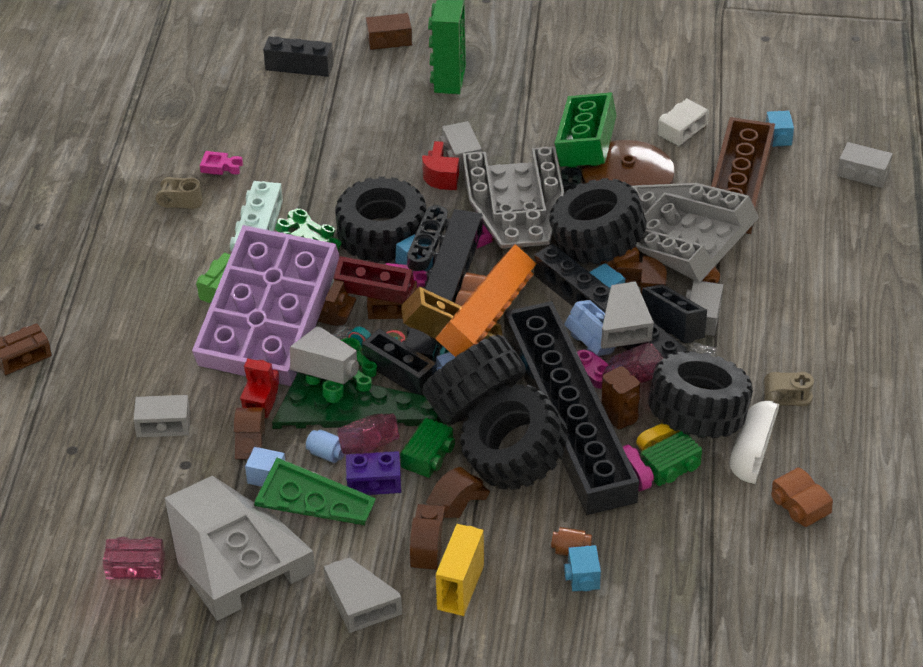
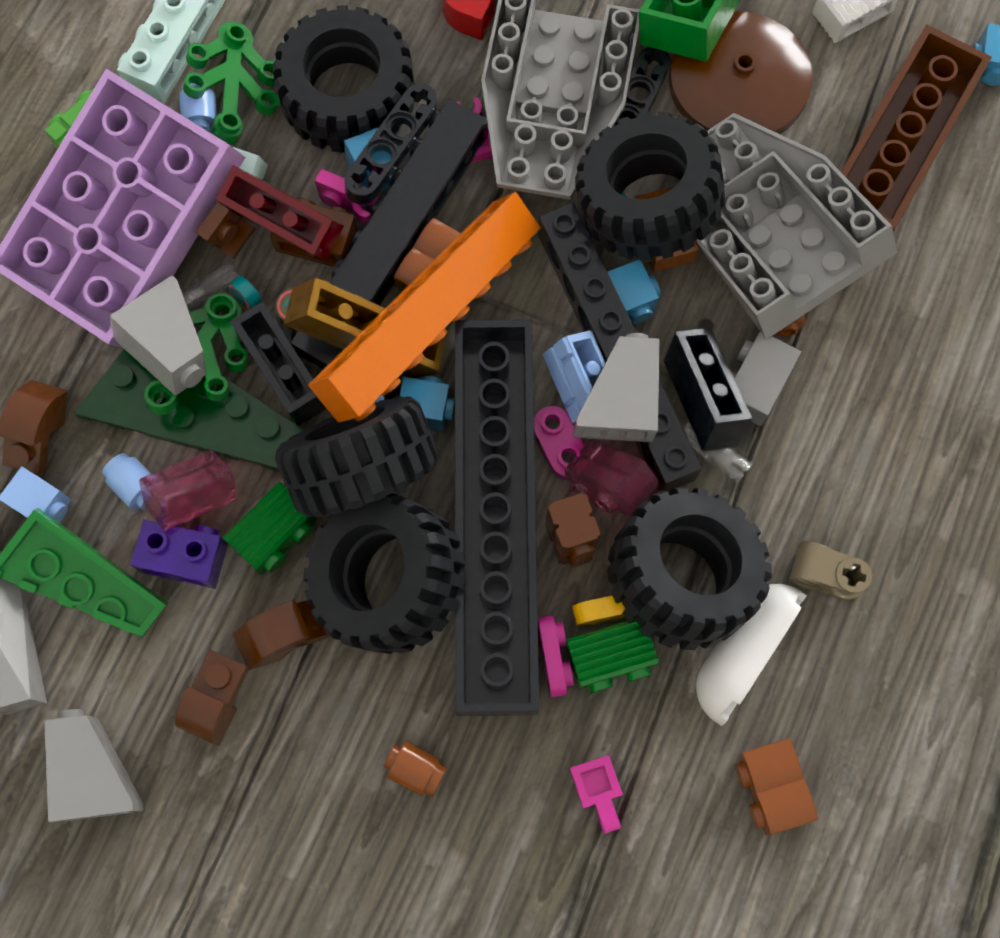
camera: 15 degrees right, 30 degrees up
red brick [240,358,279,418] -> none
yellow brick [436,524,484,616] -> none
dark azure brick [564,545,601,591] -> none
reddish brown brick [617,256,667,295] -> none
none -> dark pink plate [569,755,623,834]

